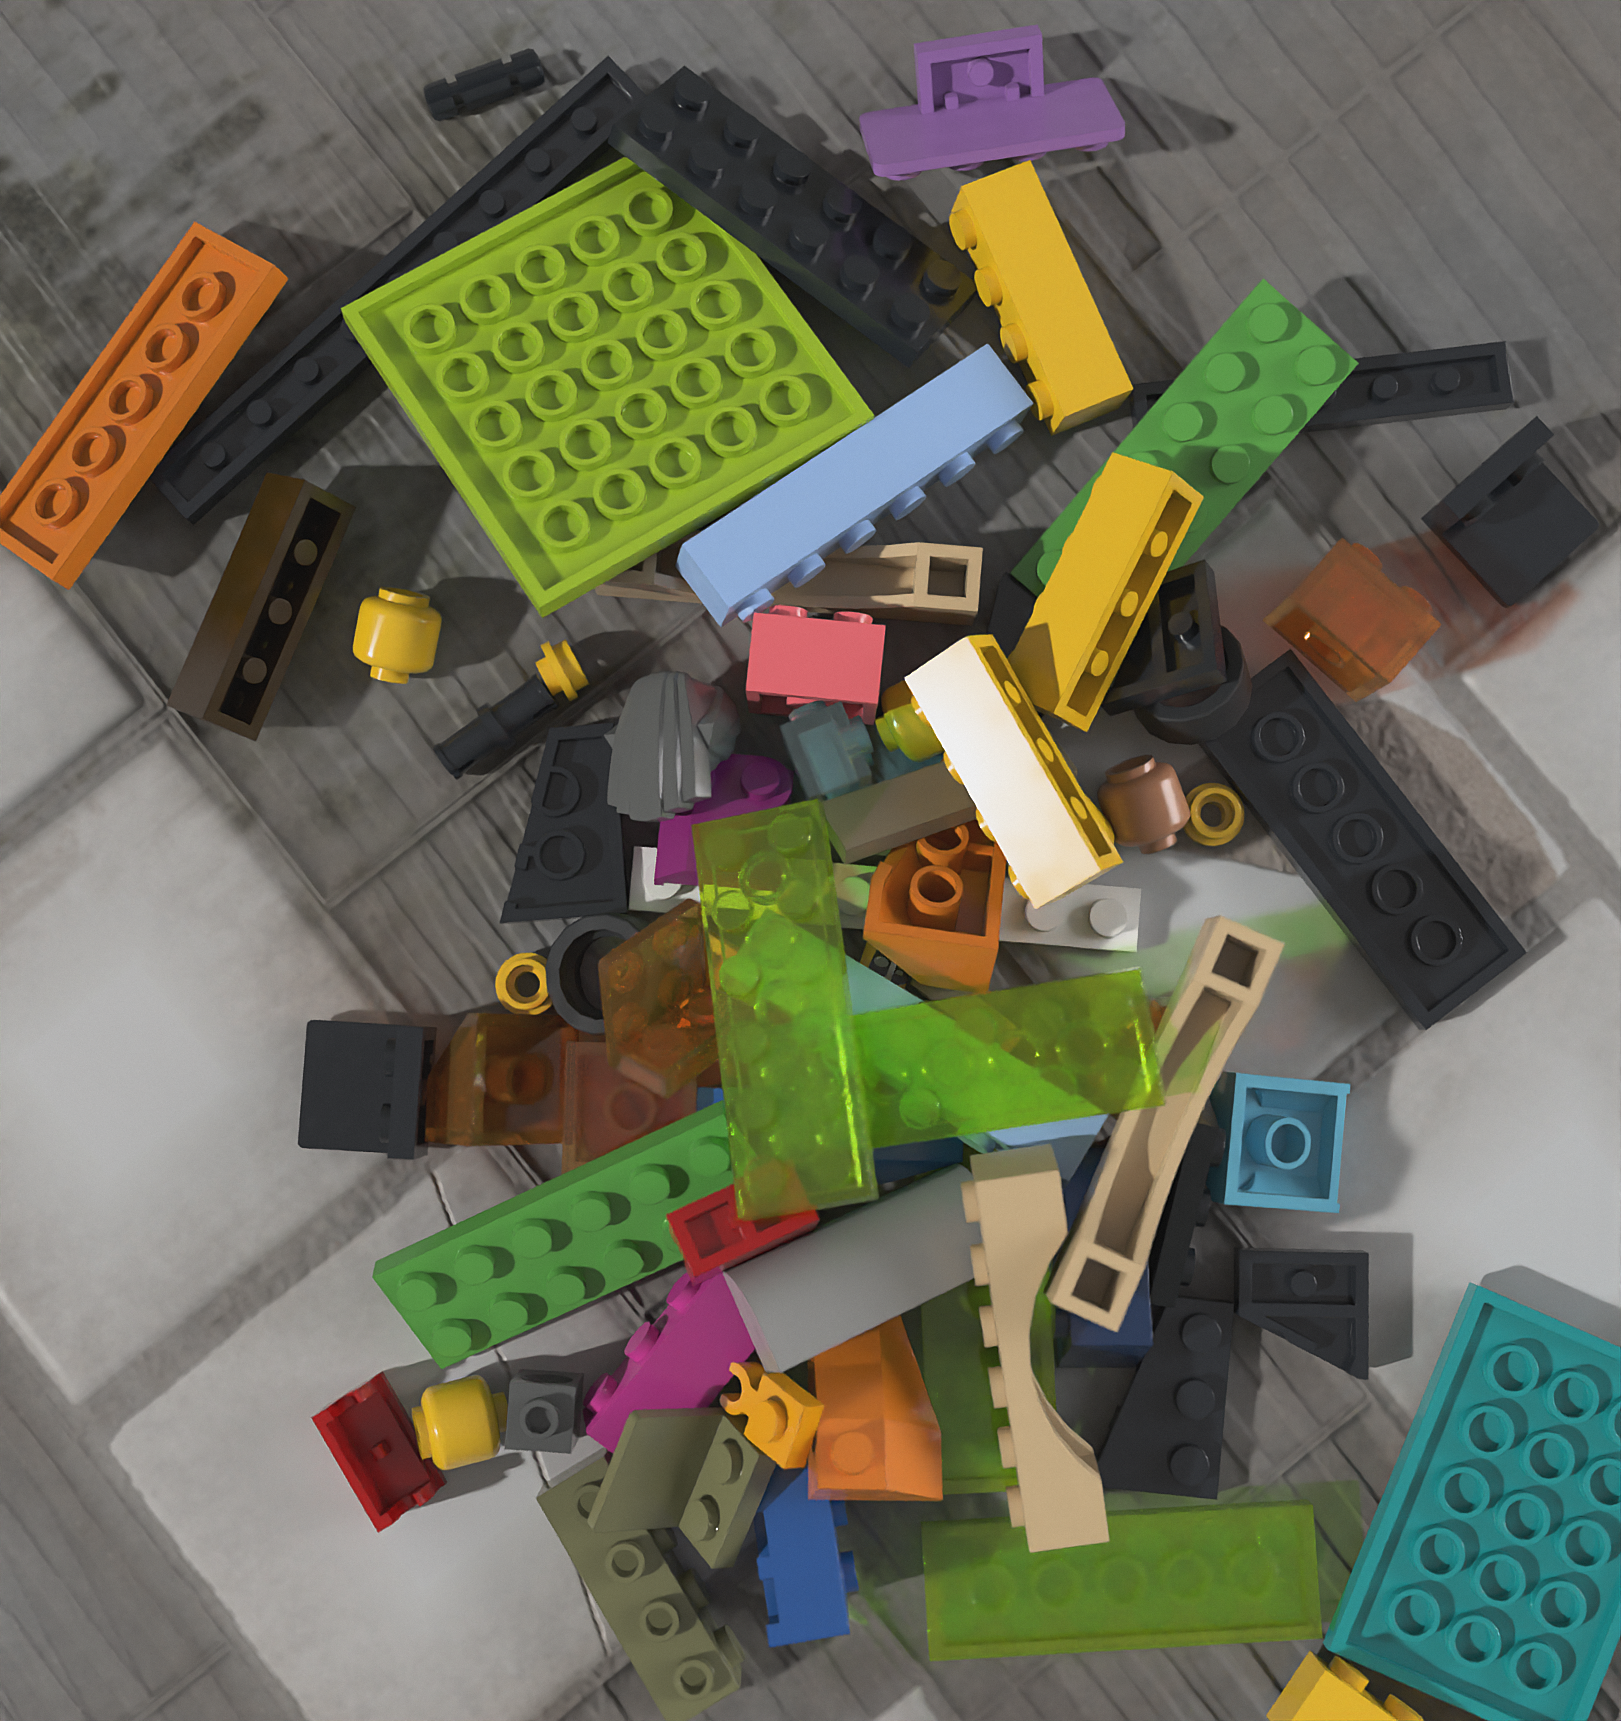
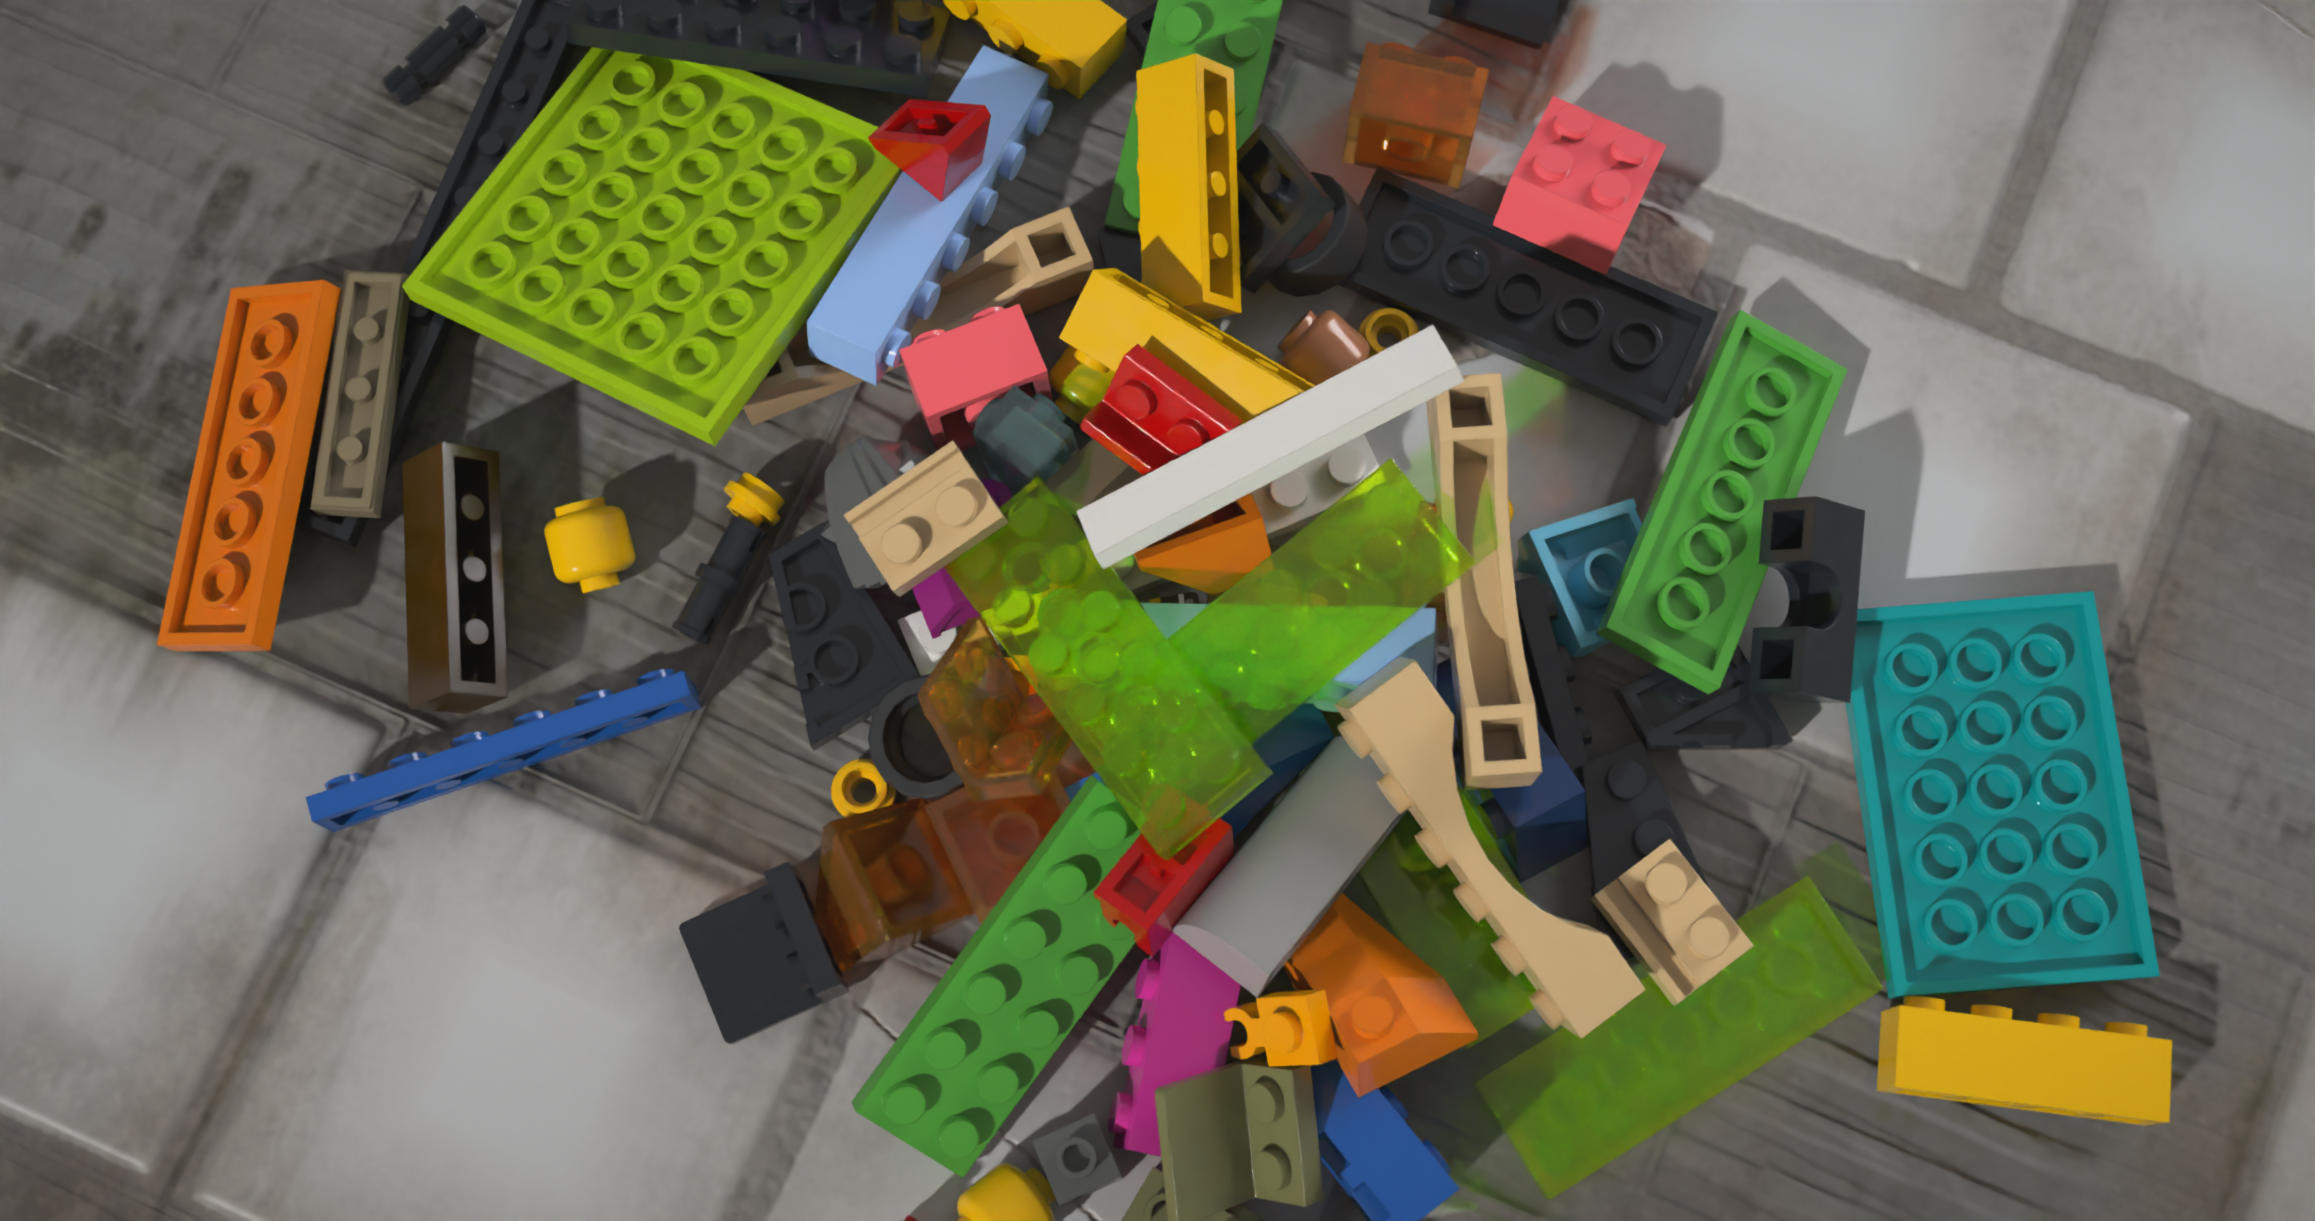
camera: 25 degrees left, 10 degrees down
none -> blue plate [306,669,702,832]
none -> dark tan tile [310,270,410,518]
none -> tan plate [844,441,1008,597]
none -> red slope [868,99,991,202]
none -> white tile [1076,325,1464,569]
none -> red bracket [1080,344,1243,476]
none -> coral brick [1493,96,1667,275]
none -> tan plate [1591,839,1754,1006]
none -> bright green plate [1596,310,1848,694]
none -> black arch [1748,496,1865,703]

